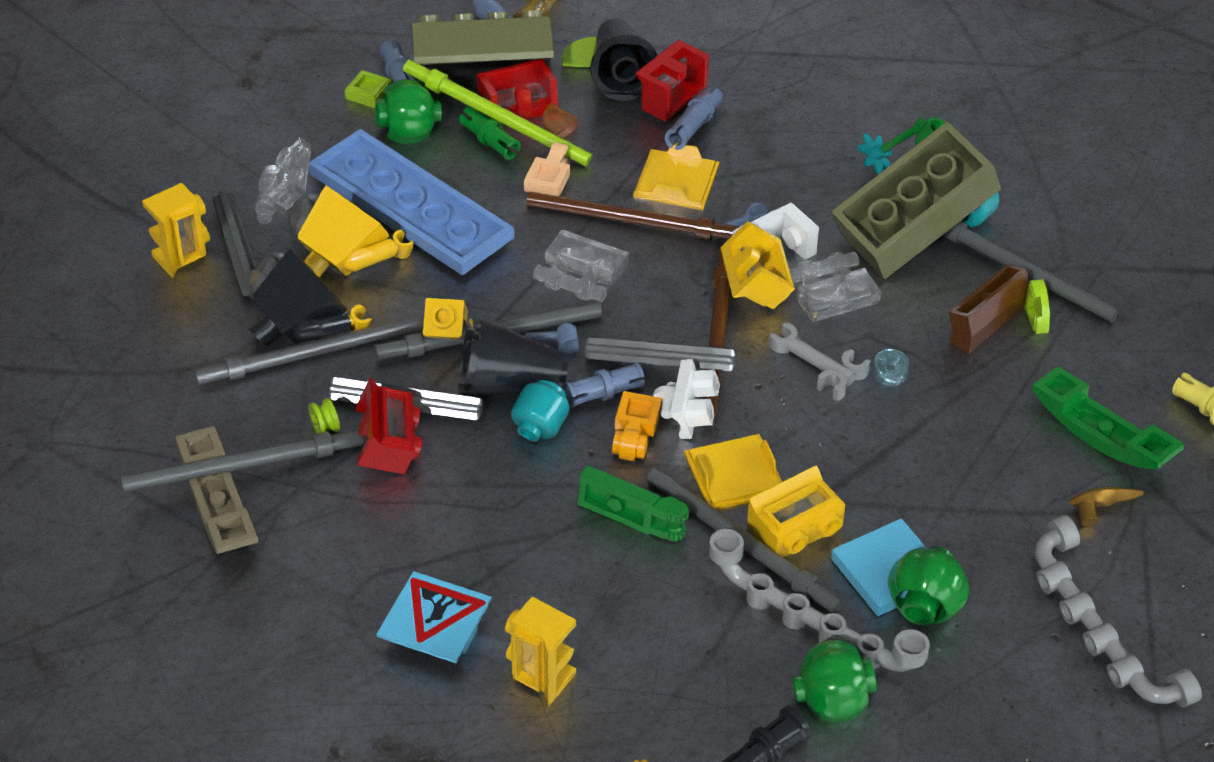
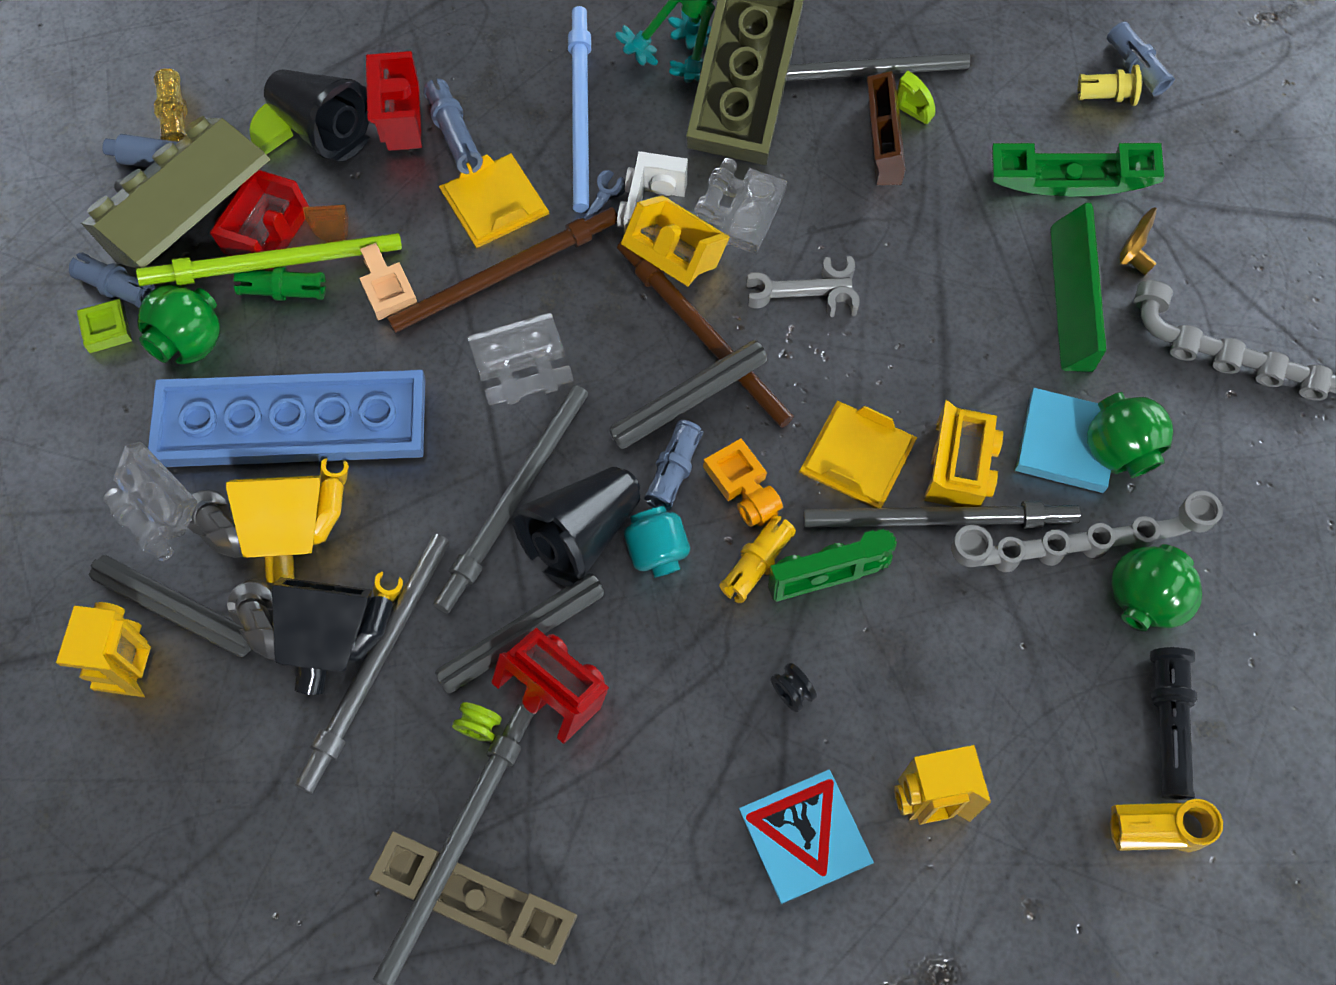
camera: 45 degrees left, 20 degrees up
yellow bracket [423,298,468,339] -> none
sand blue hand [525,323,580,354] -> none
white hips [653,359,720,439] -> none
clear light blue bush [873,349,909,386] -> none
none -> light blue bar [568,6,591,213]
none -> yellow pin [719,515,796,603]
none -> black bush [770,663,817,712]
none -> green slope [1050,203,1106,372]

